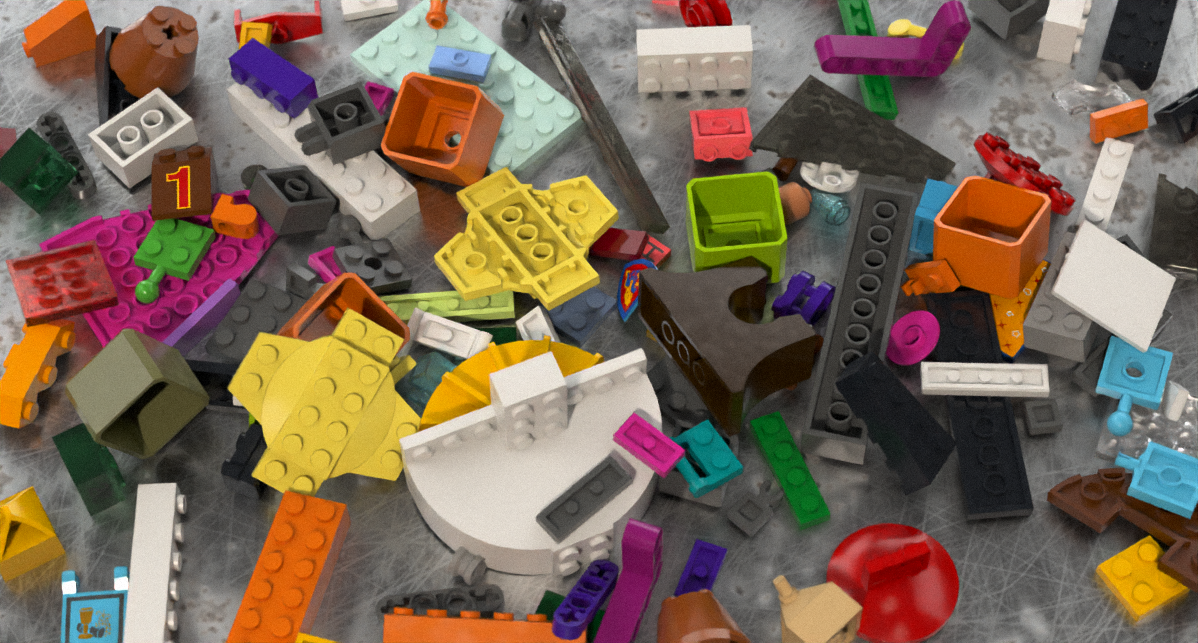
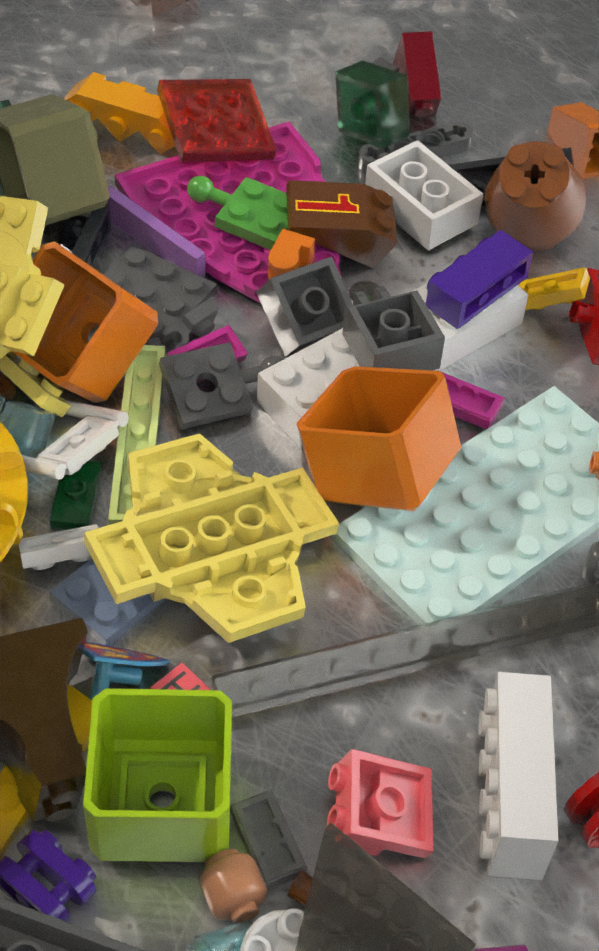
camera: 90 degrees right, 5 degrees down
light blue plate [429,46,491,83] -> none
dark red tile [589,227,649,261] -> none

